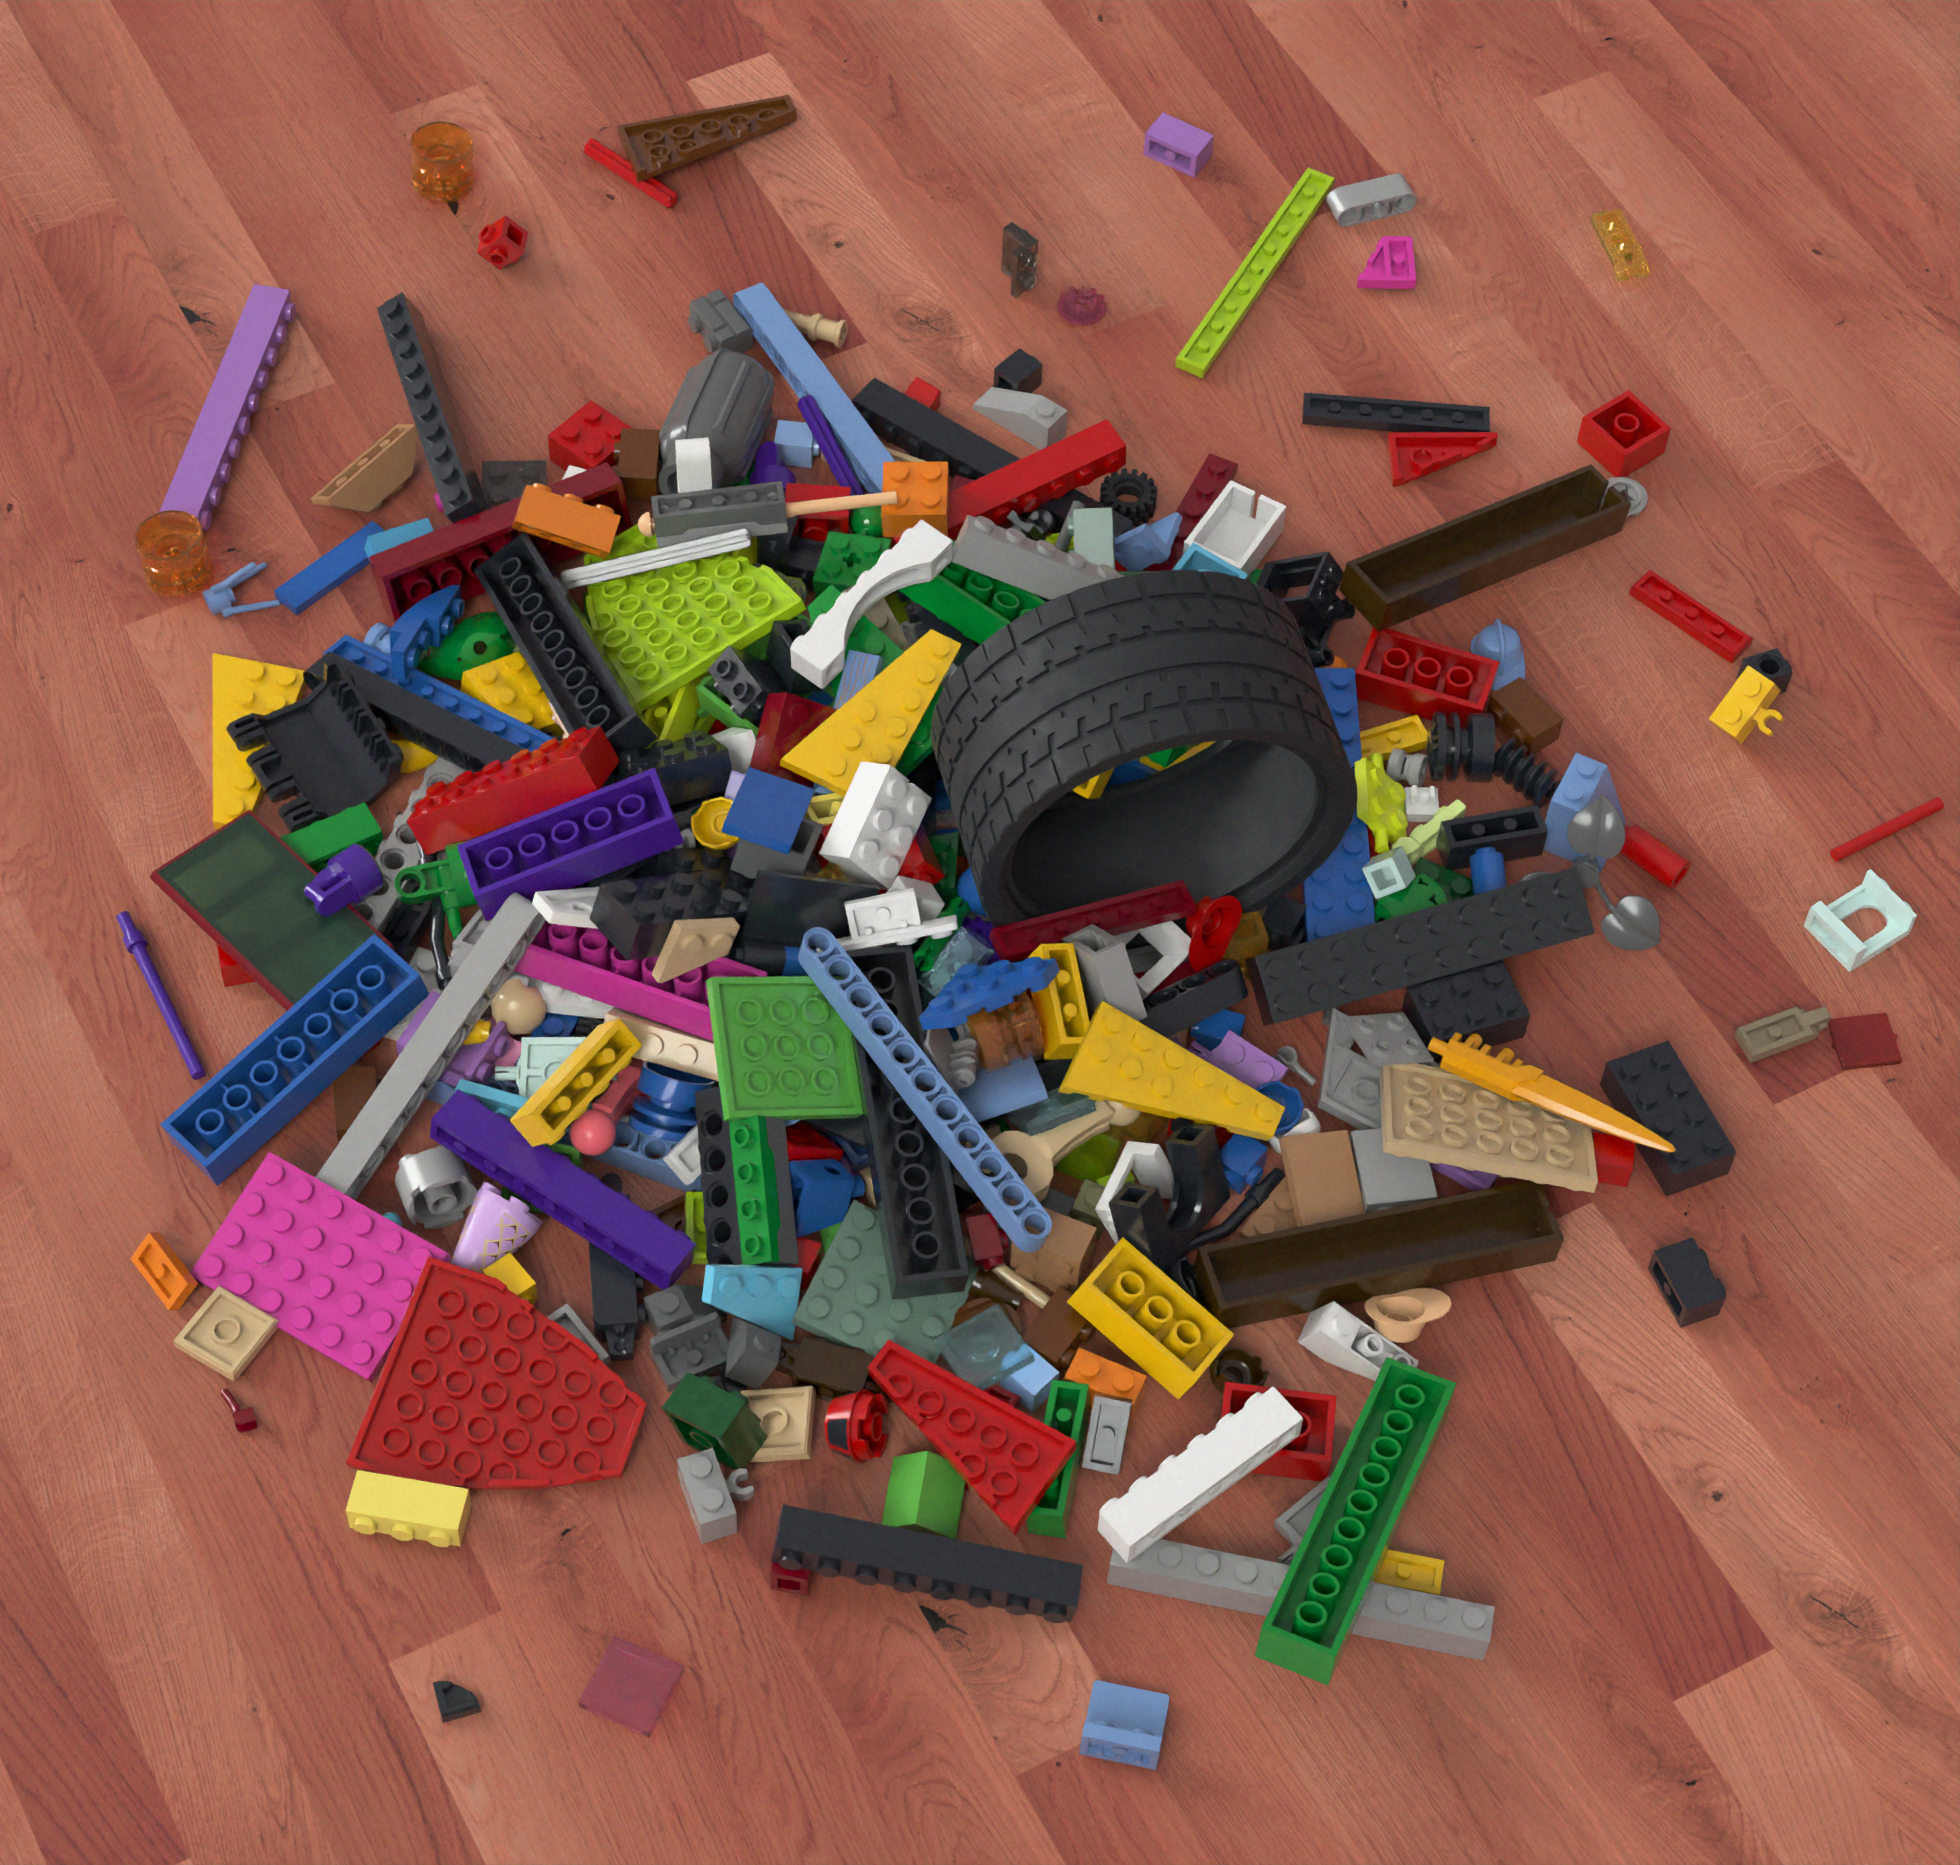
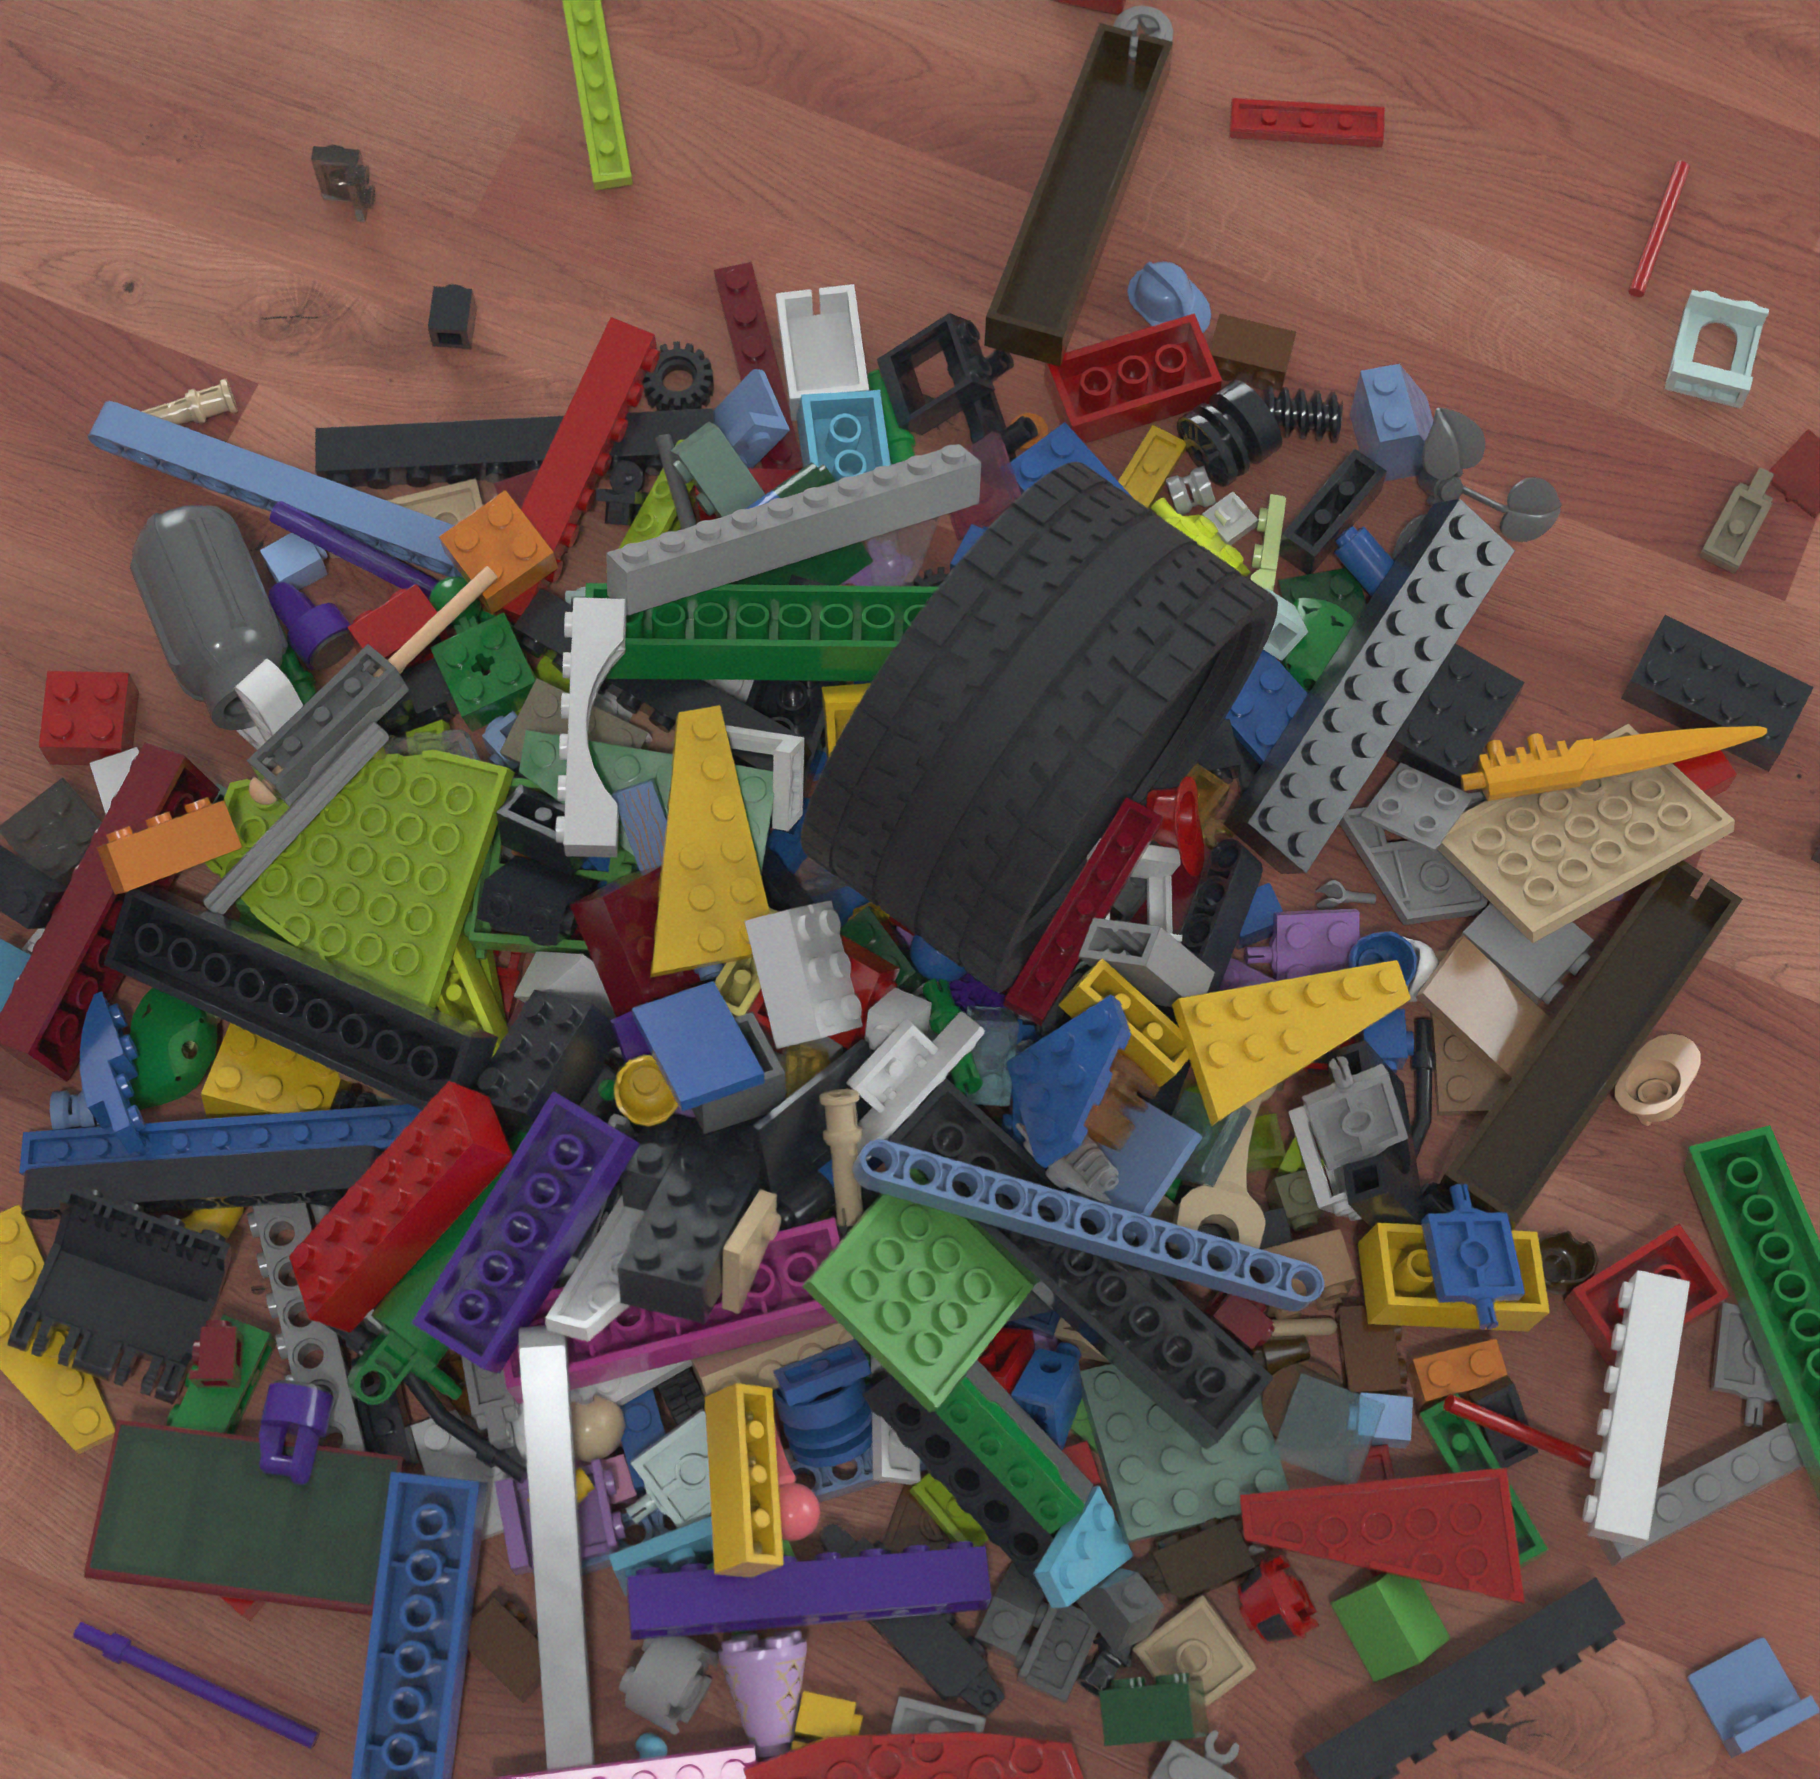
camera: 35 degrees left, 15 degrees up
reddish brown brick [612,429,662,499] -> none
dark grey brick [687,289,753,353] -> none
red slope [905,377,941,411] -> none
light grey slope [973,387,1067,450] -> none
clear pink gear [1057,285,1106,326] -> none
white slope [1298,1301,1419,1381] -> none
black plate [1302,393,1490,432] -> none
red wing [1387,432,1498,487] -> none
red brick [1619,824,1691,890] -> none
yellow brick [1709,666,1784,744] -> none
black brick [1736,648,1793,694] -> none
none -> dark red brick [189,1320,244,1388]
none -> blue plate [773,1339,872,1407]
none -> tan pin [819,1089,864,1226]
none -> light grey plate [1302,1057,1408,1171]
none -> blue plate [1421,1184,1525,1330]
none -> red bar [1444,1394,1594,1469]

